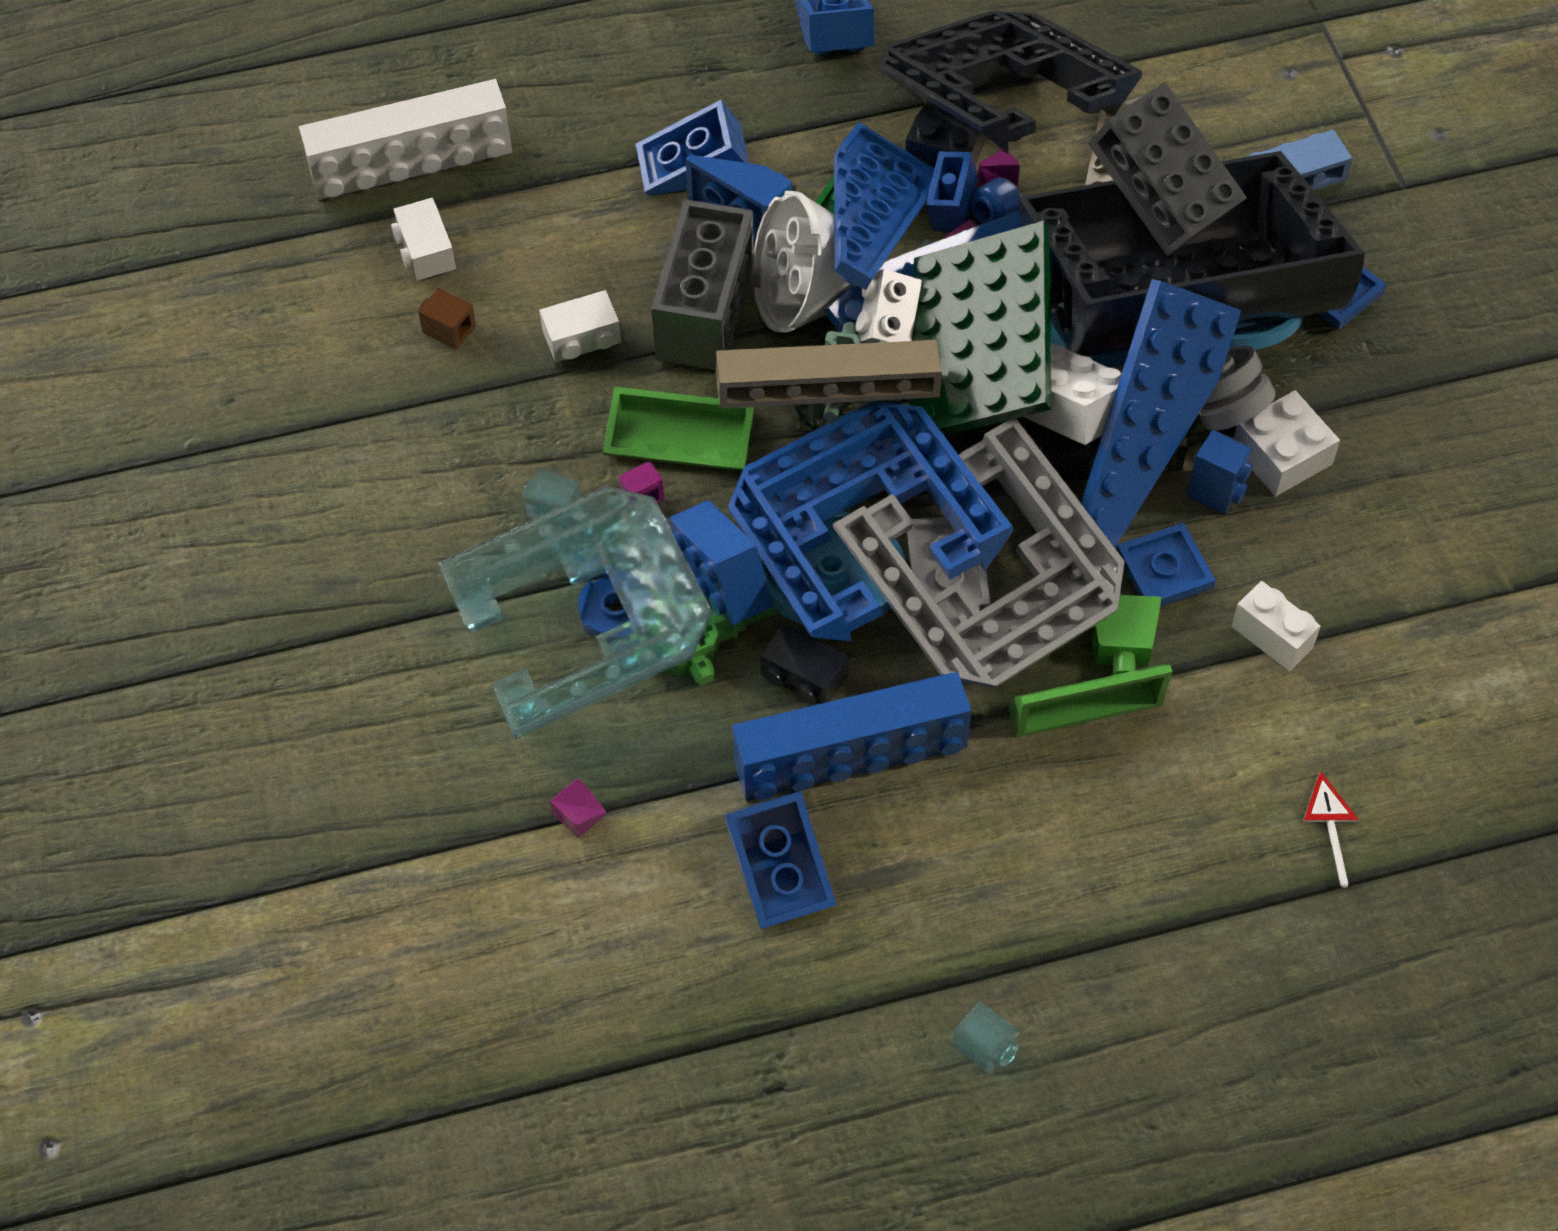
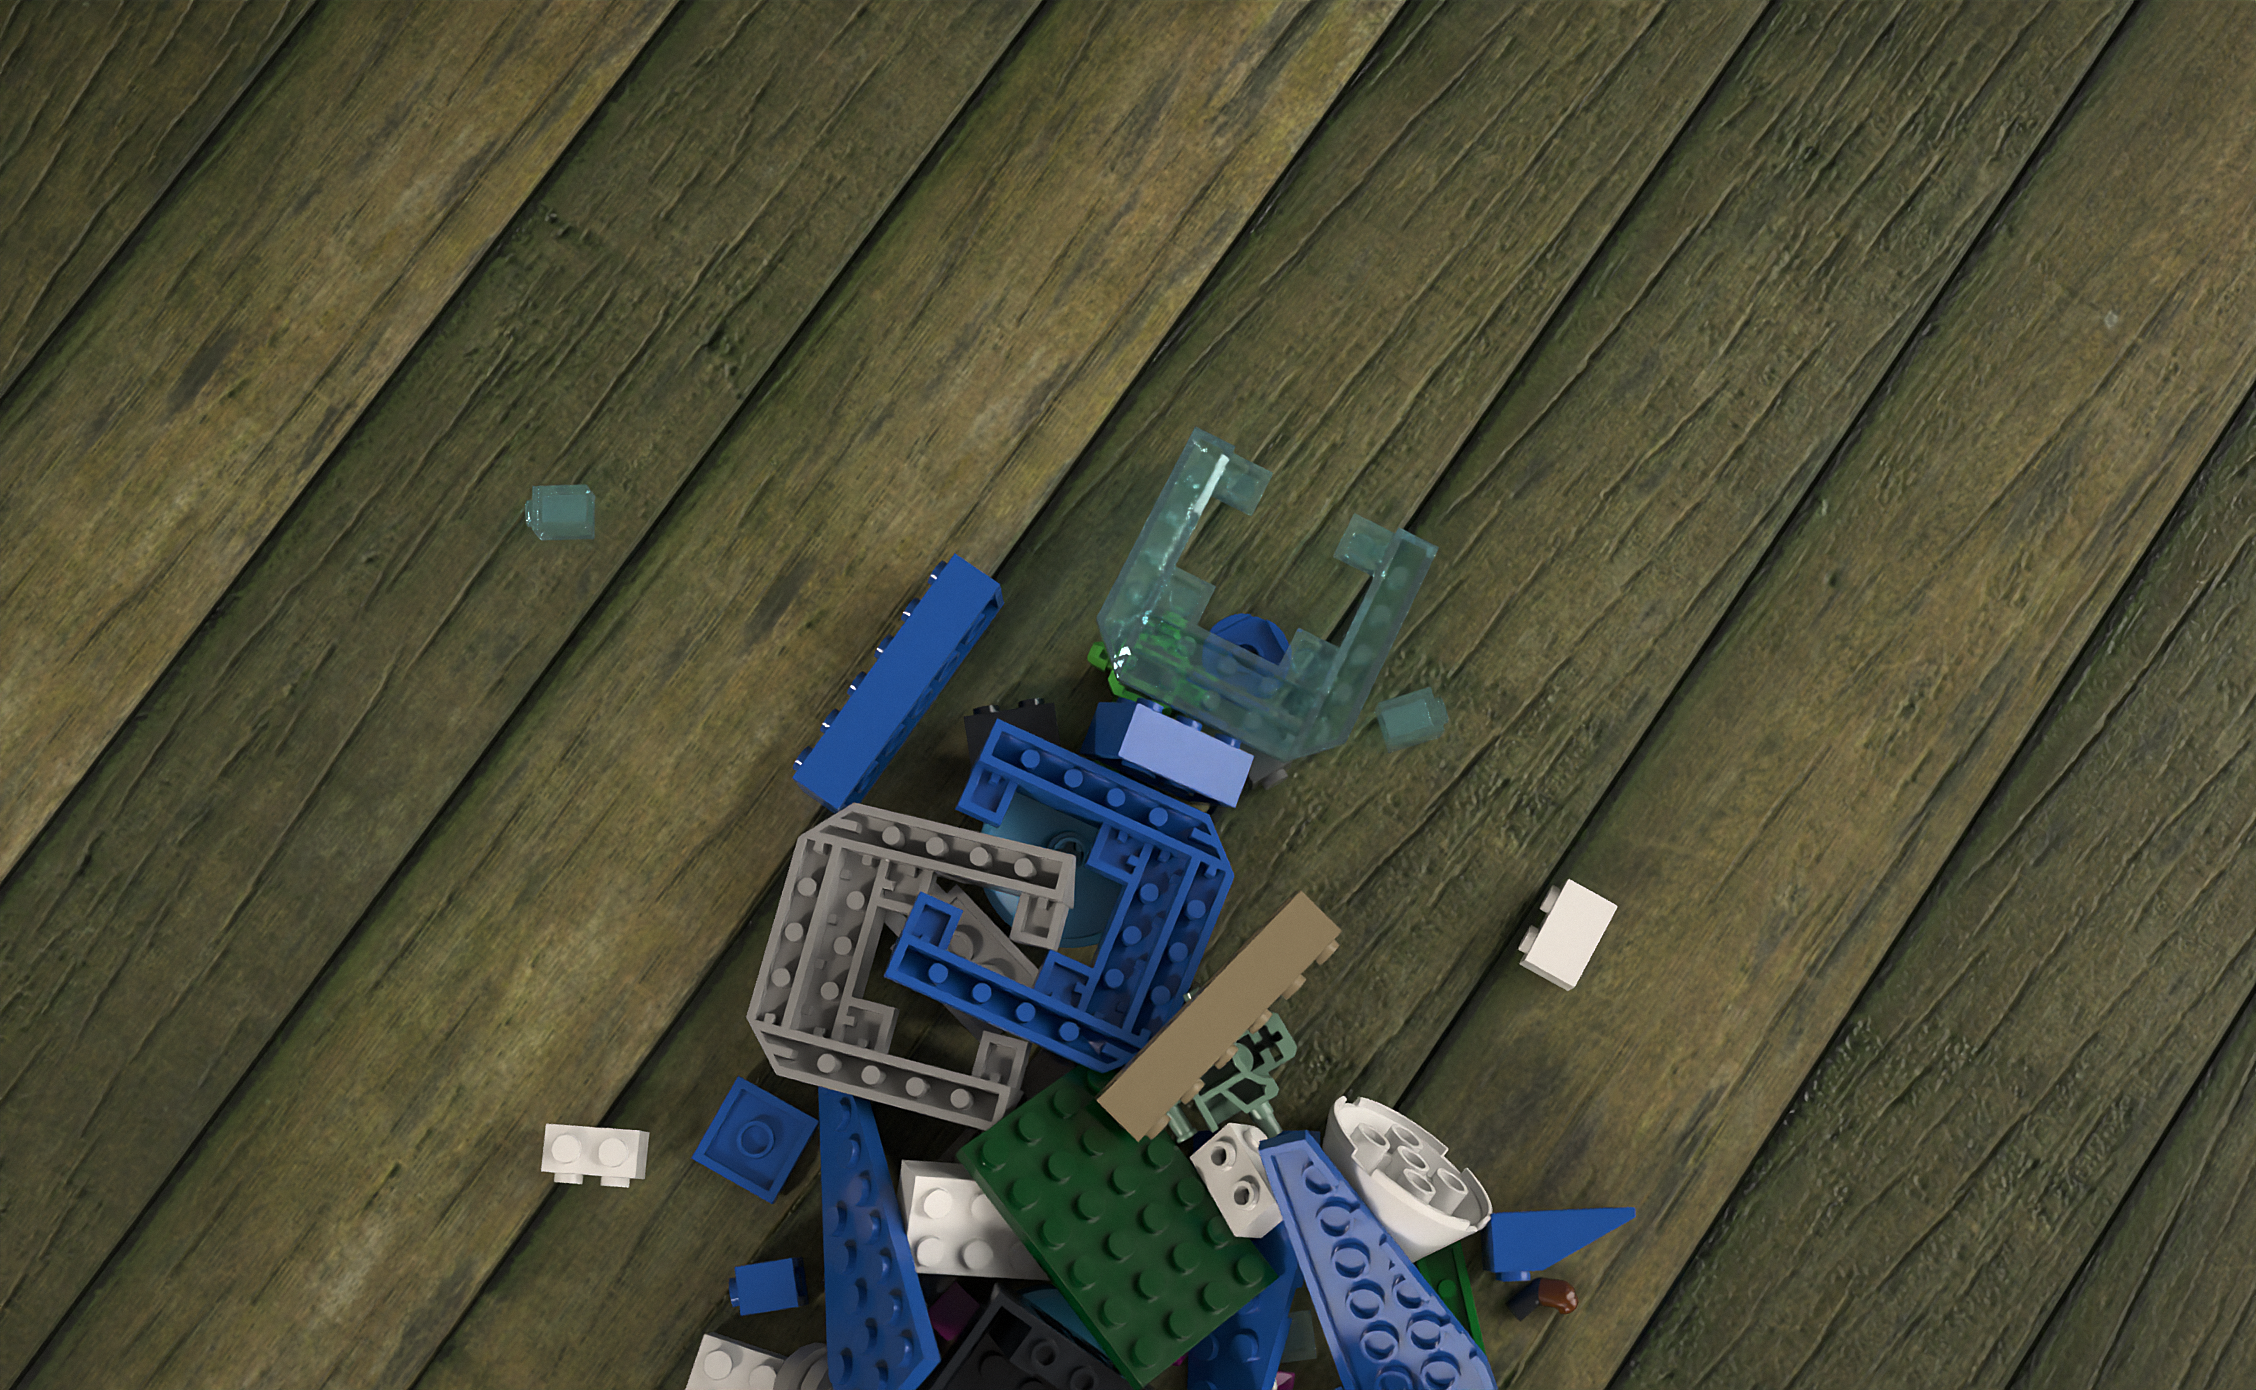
camera: 140 degrees right, 20 degrees up
white brick [299,79,512,200] -> none
white brick [391,197,456,281] -> none
reddish brown brick [418,288,476,350] -> none
magenta slope [550,778,607,838] -> none
bright green slope [603,386,756,471] -> none
magenta slope [618,462,665,515] -> none
blue slope [636,100,749,195] -> none
dark grey brick [651,199,754,370] -> none
blue slope [723,791,837,929] -> none
bright green slope [1008,664,1172,738] -> none
bright green torso [1089,595,1161,675] -> none
piece [1303,771,1359,888] -> none

